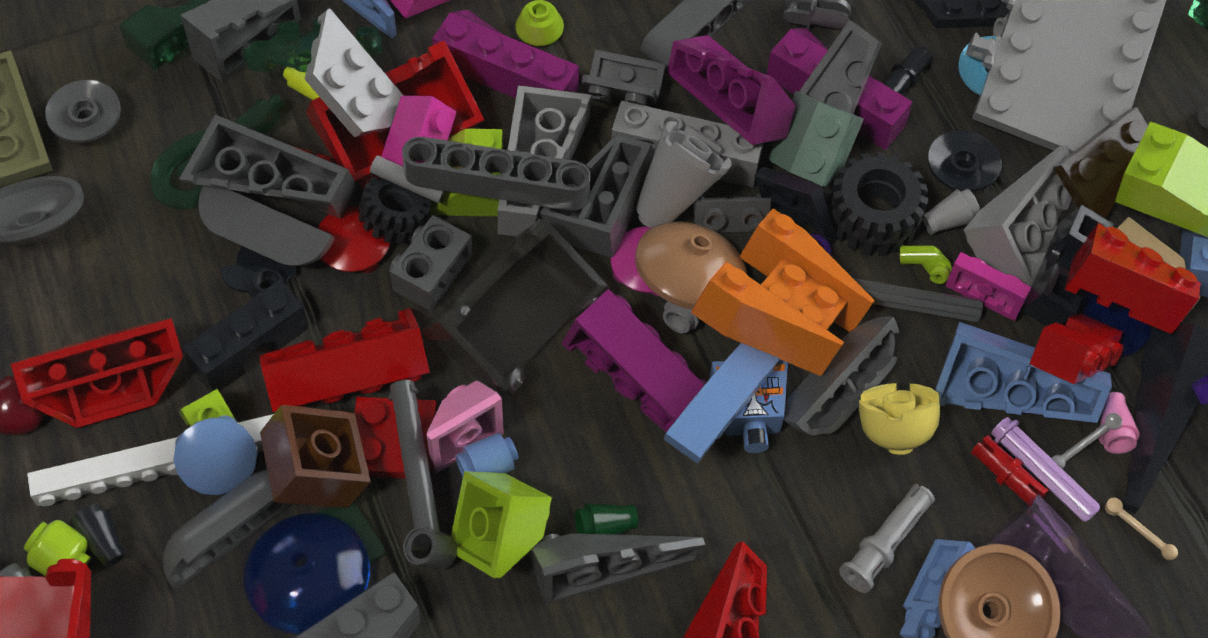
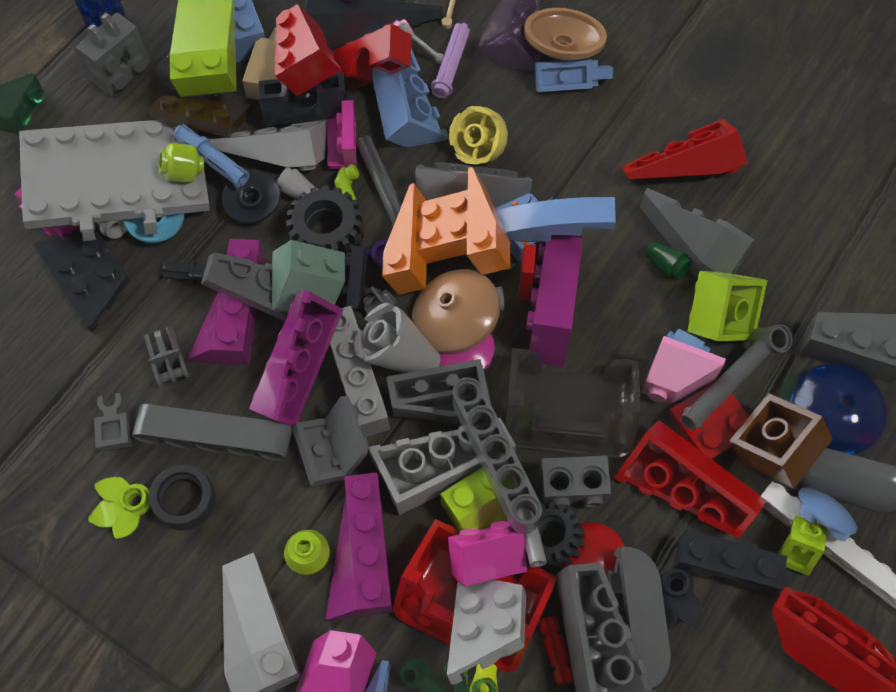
camera: 120 degrees left, 5 degrees up
light grey pin [839,484,935,593] -> none
red pin [971,435,1049,509] -> none
none -> lime head [158,143,204,183]
none -> medium blue pin [173,124,250,188]
none -> red tile [518,245,536,301]

